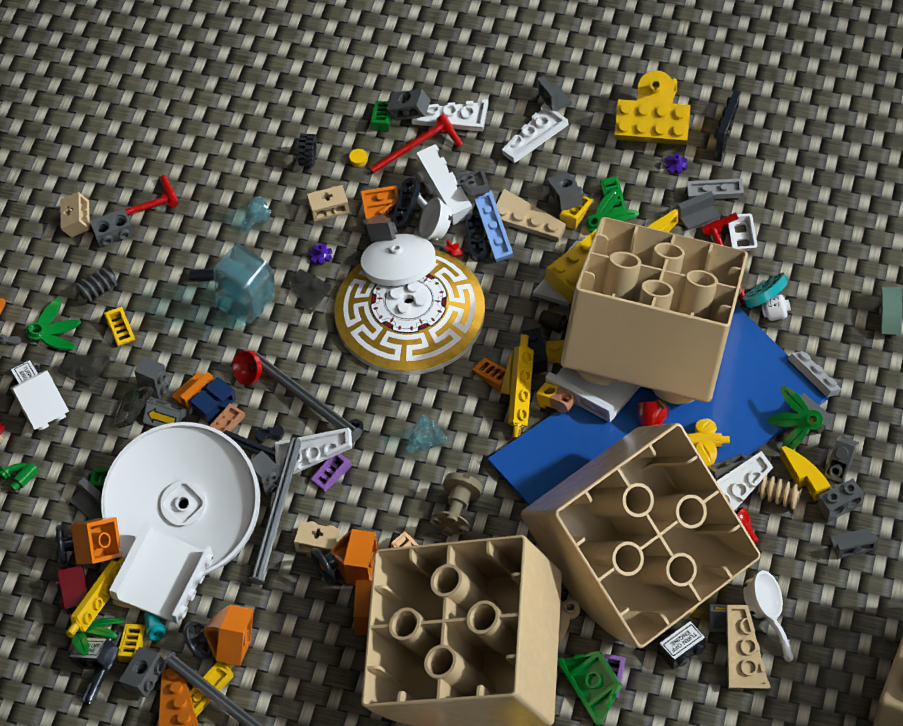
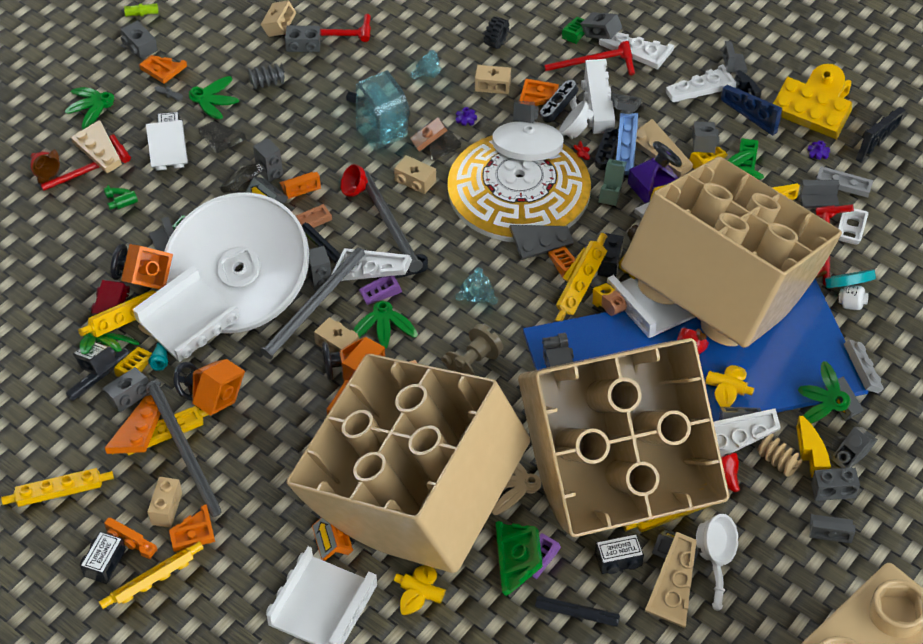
camera: 20 degrees right, 5 degrees down
yellow slope [104,307,136,347] -> none
dark blue piece [190,377,236,424] -> none
black piece [255,424,285,444] -> none
yellow tile [349,149,368,167] -> none
none -> green plant [353,301,418,349]
none -> tan brick [394,155,436,194]
none -> nougat plate [410,118,447,152]
none -> dark grey wing [509,225,574,260]
none -> black axle [535,595,620,627]
none -> dark grey hinge [542,333,574,368]
none -> sand green brick [599,159,627,206]
none -> dark purple piece [628,141,682,204]
none -> dark blue wing [721,84,782,136]
none -> black slope [734,70,762,98]

